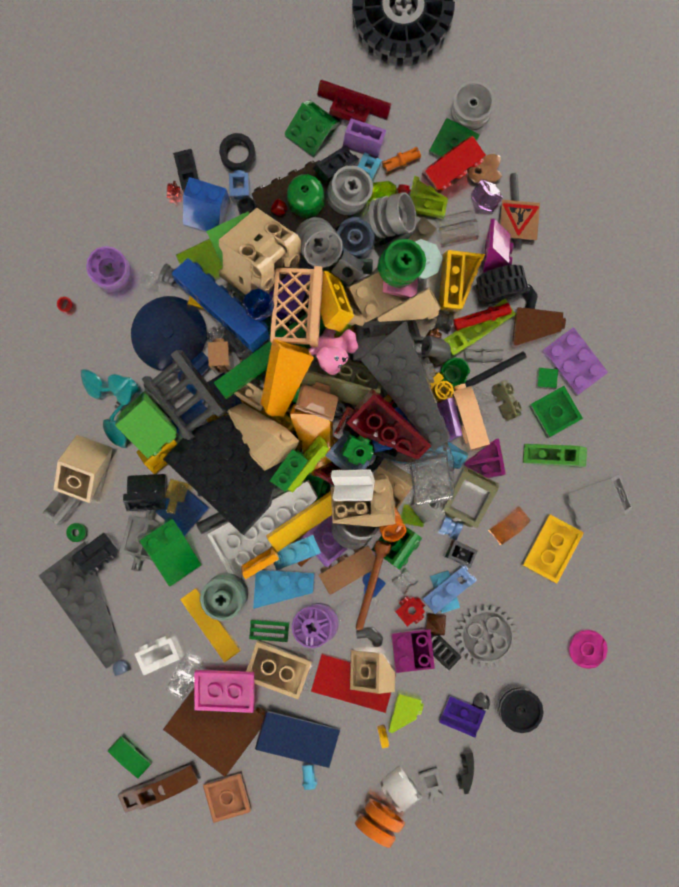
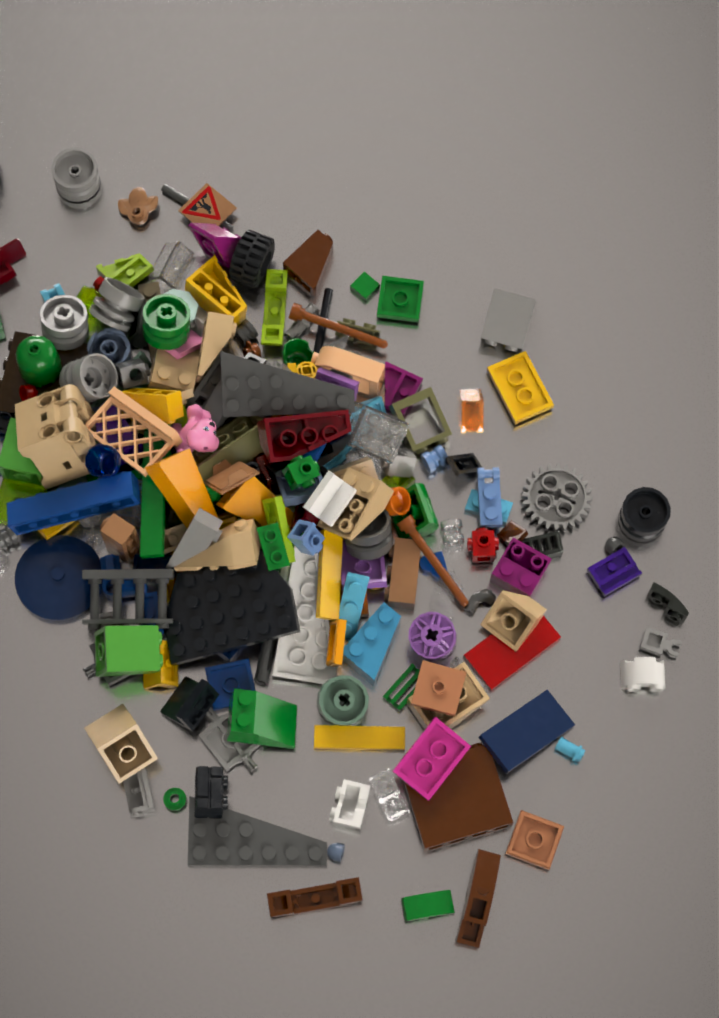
camera: 60 degrees left, 15 degrees down
teal plant [81,369,139,448] -> none
clear yellow plate [165,479,189,515] -> none
black plate [313,145,359,182] -> none
medium lavender brick [342,118,387,158] -> none
orange wheel [355,799,405,848] -> none
yellow tile [377,725,389,748] -> none
orange pin [382,147,421,173] -> none
lime slope [388,691,424,733] -> none
dark grey cylinder [421,336,451,366] -> none
red brick [422,136,486,191] -> none
green plate [429,118,480,158] -> none
red pin [453,302,512,331] -> none
clear purple panel [471,179,503,212] -> none
black arm [522,284,538,309] -> none
bright green slope [523,444,587,467] -> none
medium lavender plate [542,327,608,396] -> none
dark pink tile [568,629,608,669] -> none
none -> light grey slope [166,508,223,569]
none -> reddish brown slope [267,877,363,917]
none -> medium blue brick [287,519,325,556]
none -> dark orange piece [289,303,388,348]
none -> nougat plate [411,660,467,717]

